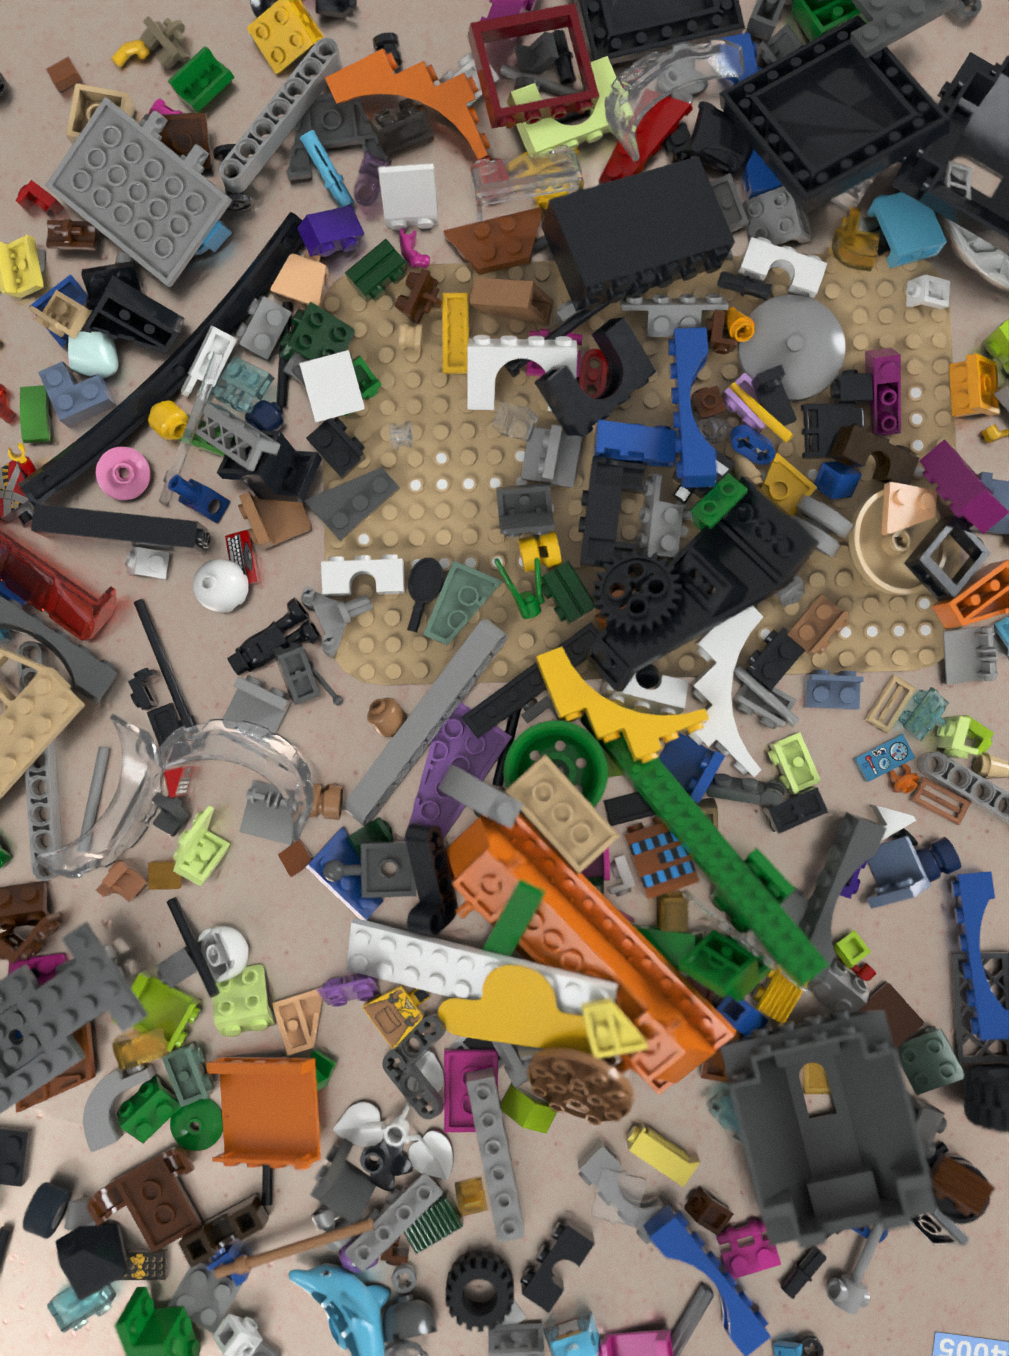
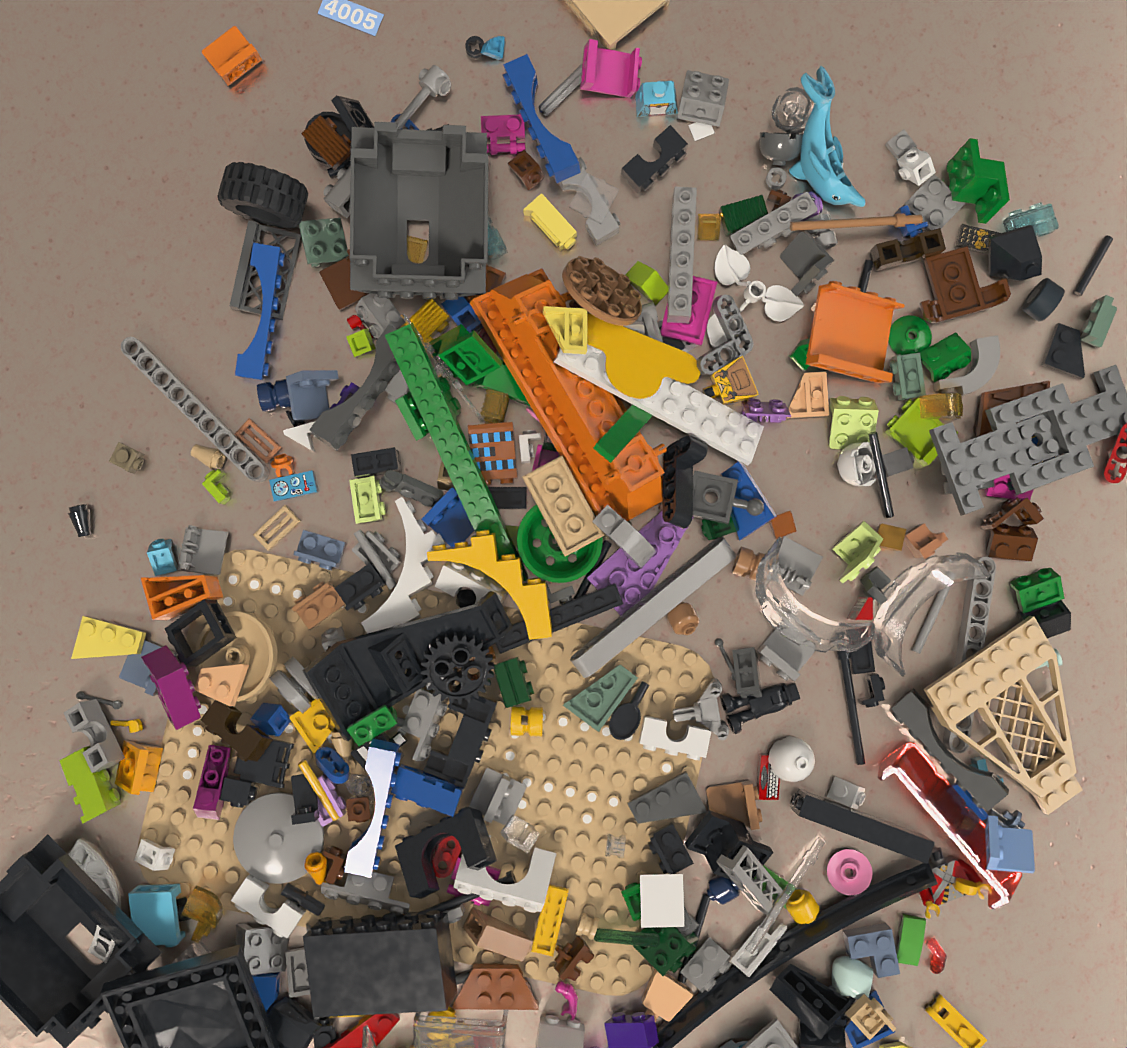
camera: 165 degrees left, 0 degrees up
light grey slope [64,1197,96,1230] -> none
blue bracket [168,475,230,523] -> none
clear light blue plate [210,356,275,413] -> none
dark green brick [345,239,407,303] -> none
black plate [360,1140,413,1192] -> none
black tyre [445,1251,514,1332] -> none
green plant [494,558,545,619] -> none
dark grey bracket [496,483,555,537] -> none
black axle [780,1247,827,1299] -> none
clear light blue hips [899,687,949,741] -> none
yellowish green bracket [936,716,979,759] -> none
none -> clear green axle [594,928,660,947]

